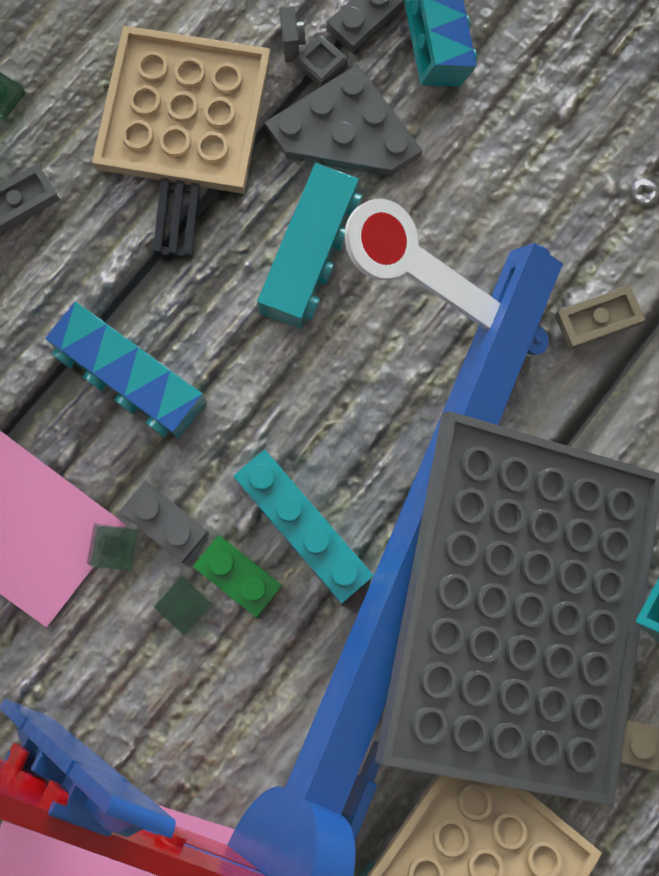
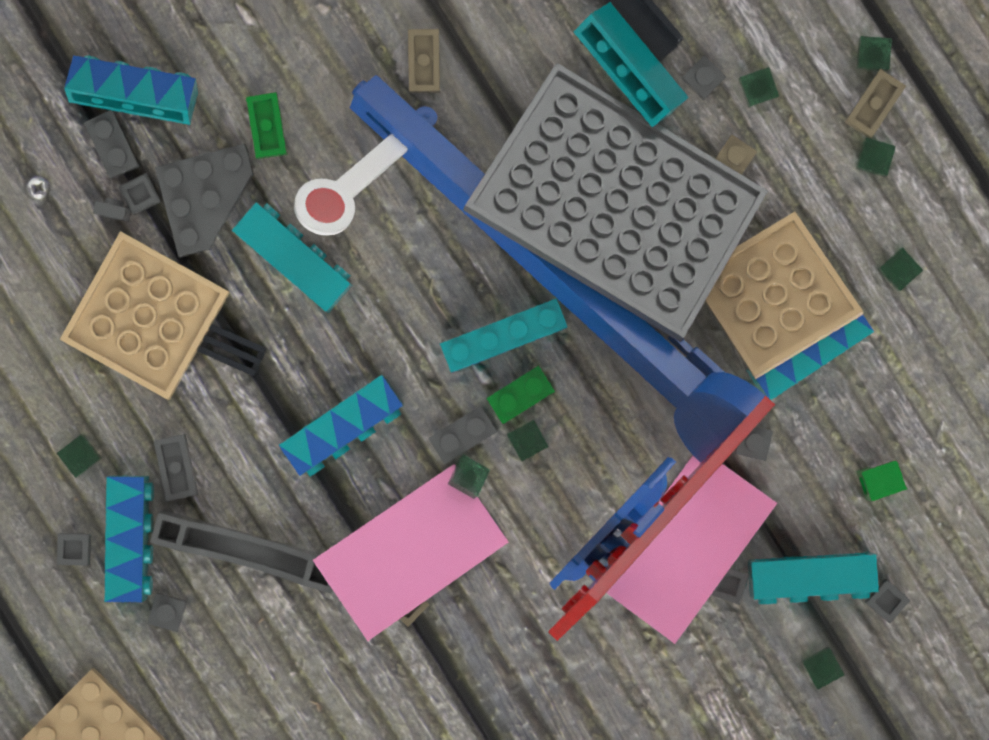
camera: 70 degrees left, 10 degrees up
none -> green plate [246,92,288,160]

